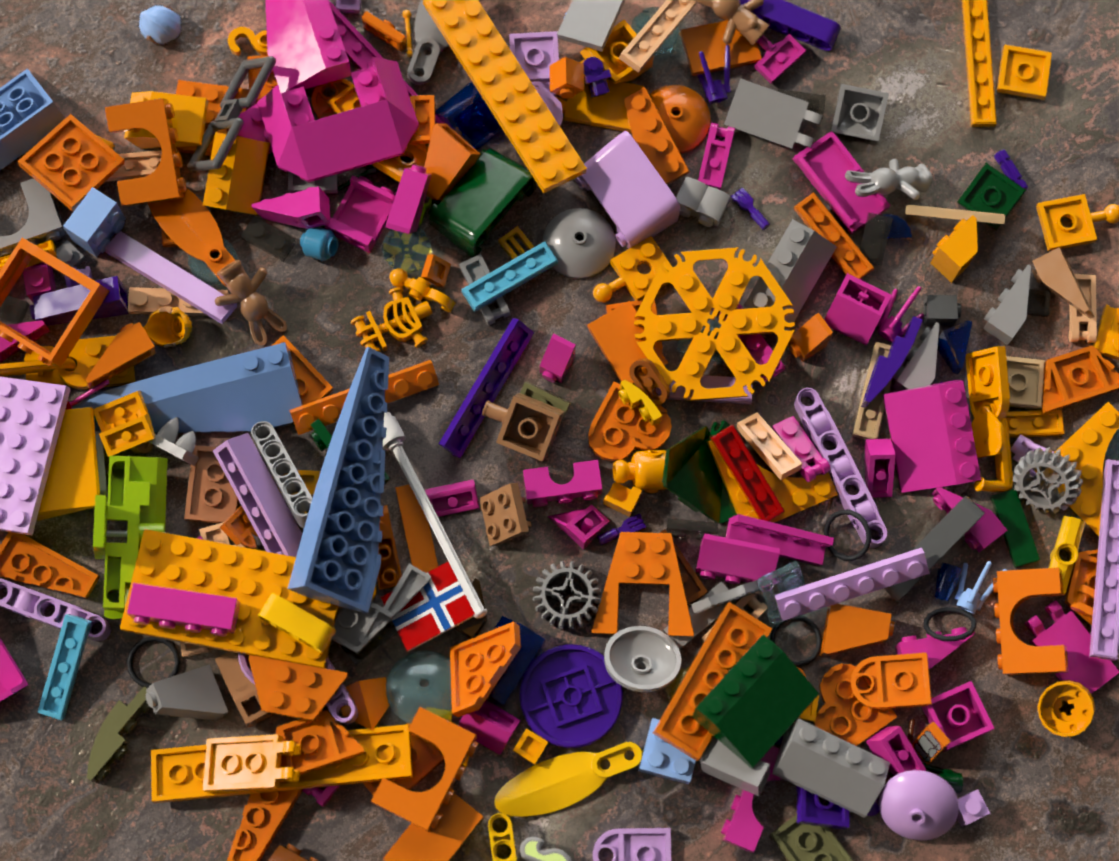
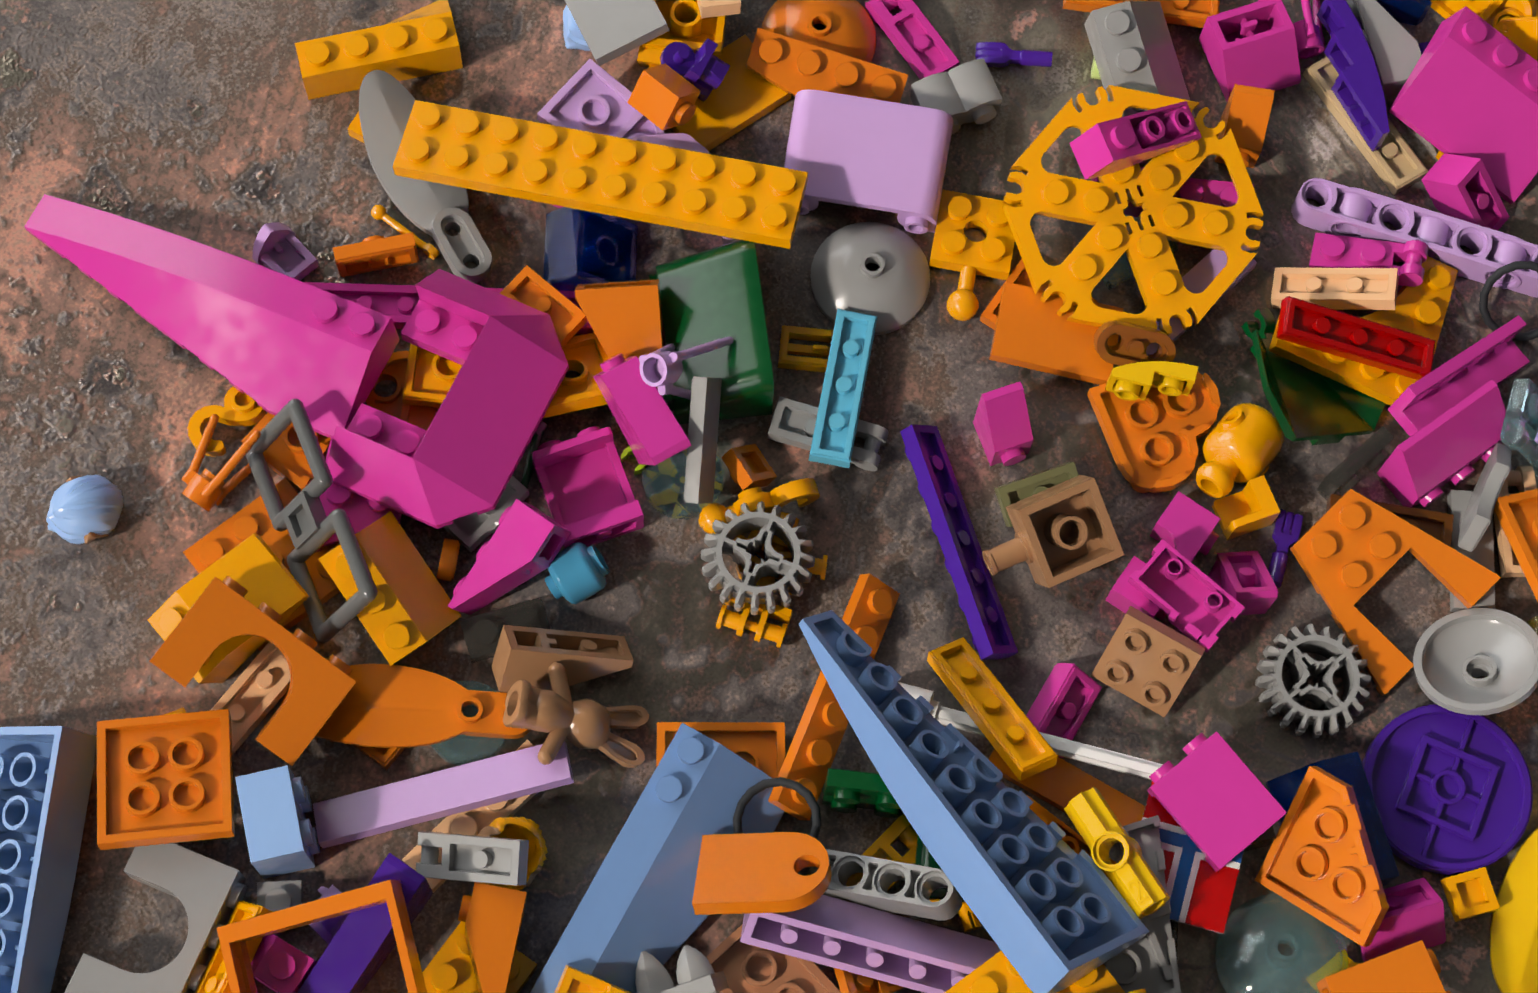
camera: 50 degrees left, 5 degrees down
none -> orange plant [181,414,261,512]
none -> light grey plate [416,831,529,886]
none -> orange tile [437,538,461,582]
none -> medium nougat slope [491,625,634,693]
none -> lavender plant [639,336,734,400]
none -> light grey tile [684,376,722,504]
none -> orange tile [692,832,832,915]
none -> light grey gear [701,501,815,615]
none -> black piece [733,777,822,839]
none -> light orange tile [927,637,1058,781]
none -> yellow piece [1064,787,1170,920]
none -> dark pink slope [1069,101,1202,180]
none -> dark pink piece [1128,539,1245,653]
none -> dark pink panel [1147,731,1287,872]

